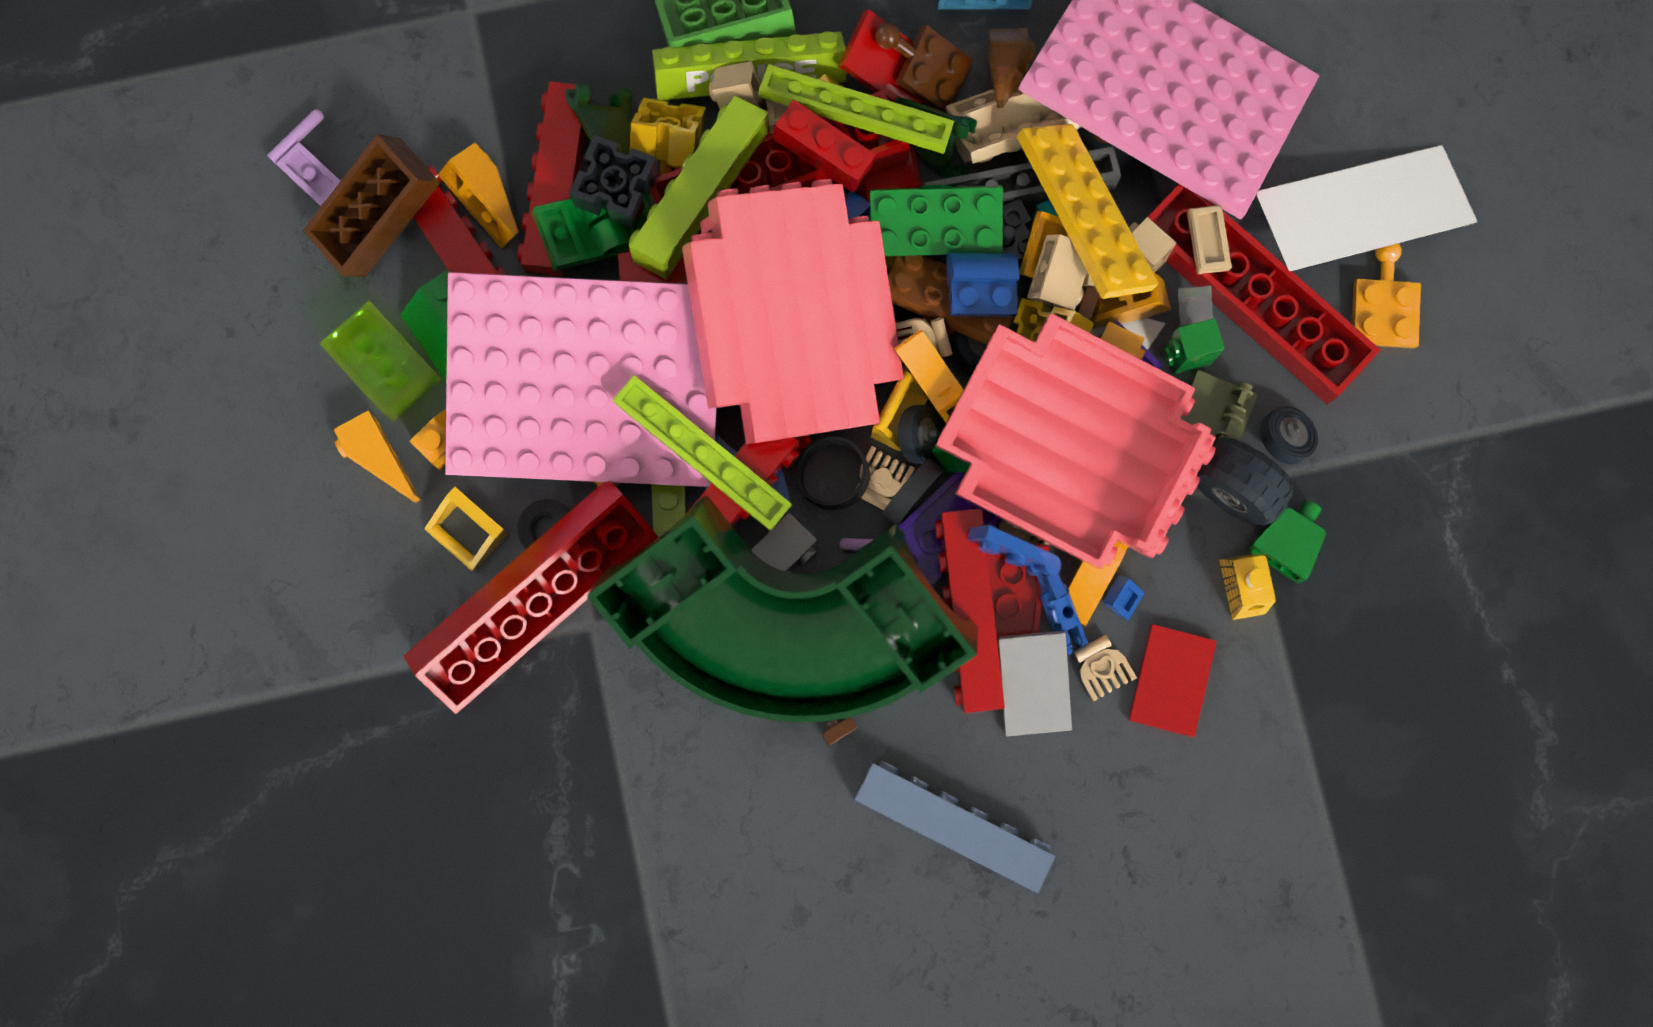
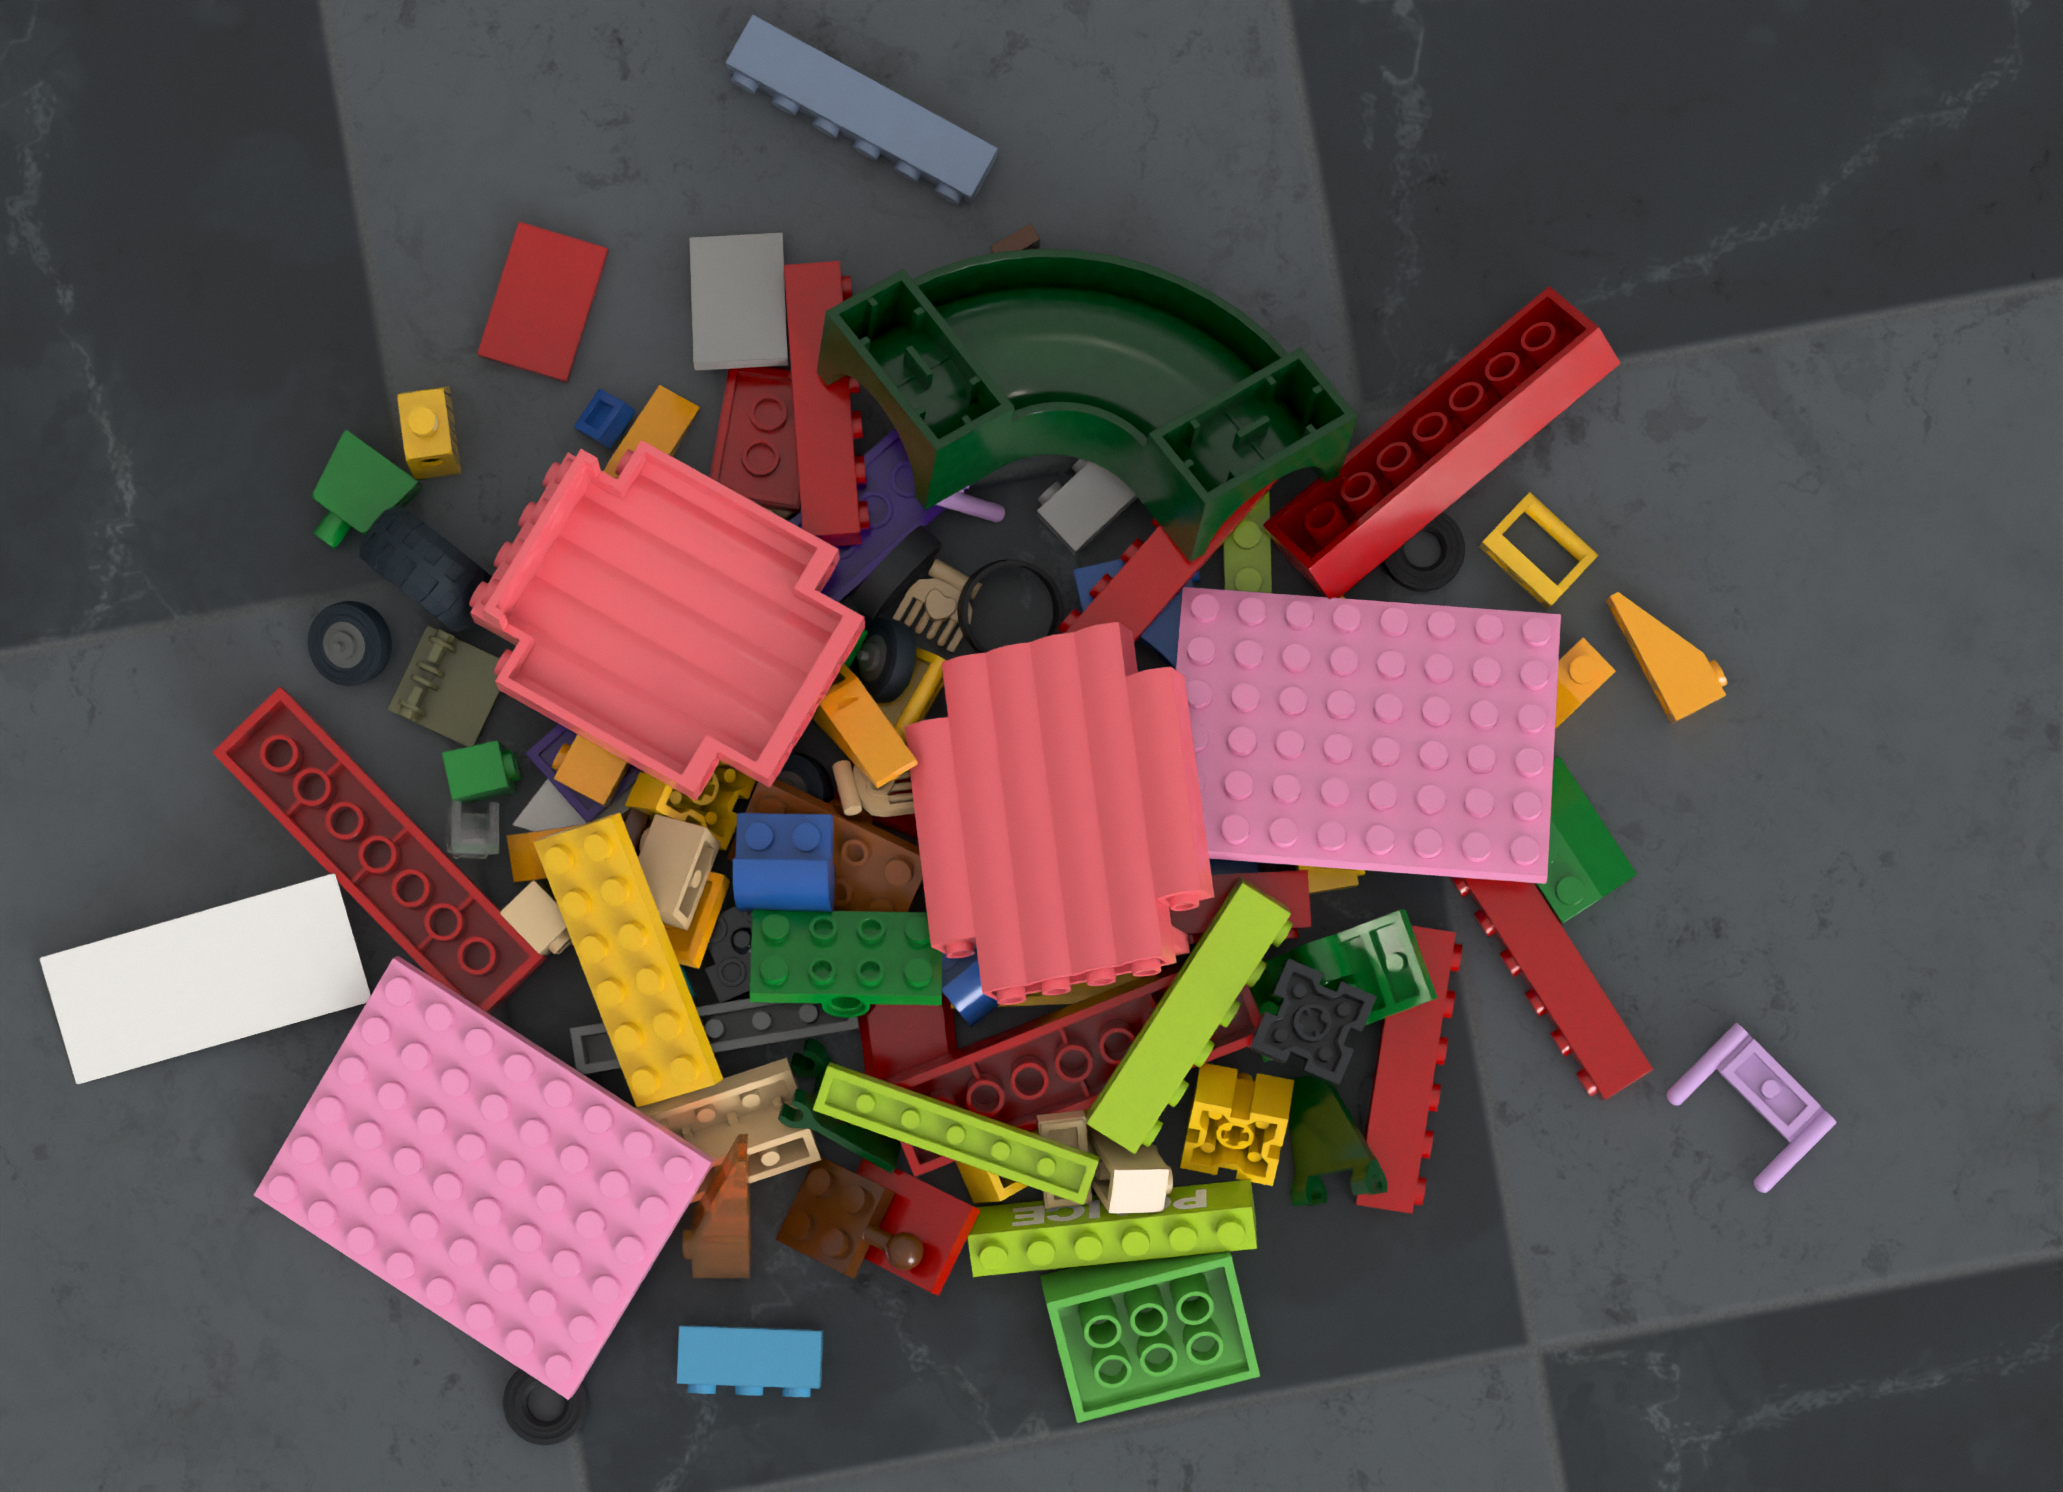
camera: 175 degrees left, 5 degrees up
reddish brown brick [303,134,440,277] -> none
clear neon green brick [319,300,441,422] -> none
light orange slope [438,142,518,249] -> none
lime plate [612,375,792,531] -> none
red brick [773,99,876,193] -> none
blue plate [967,525,1061,576] -> none
blue hinge [1037,573,1088,655] -> none
tan piece [1073,635,1137,702] -> none
tan tile [1187,205,1232,274] -> none
light orange plate [1352,243,1421,348] -> none

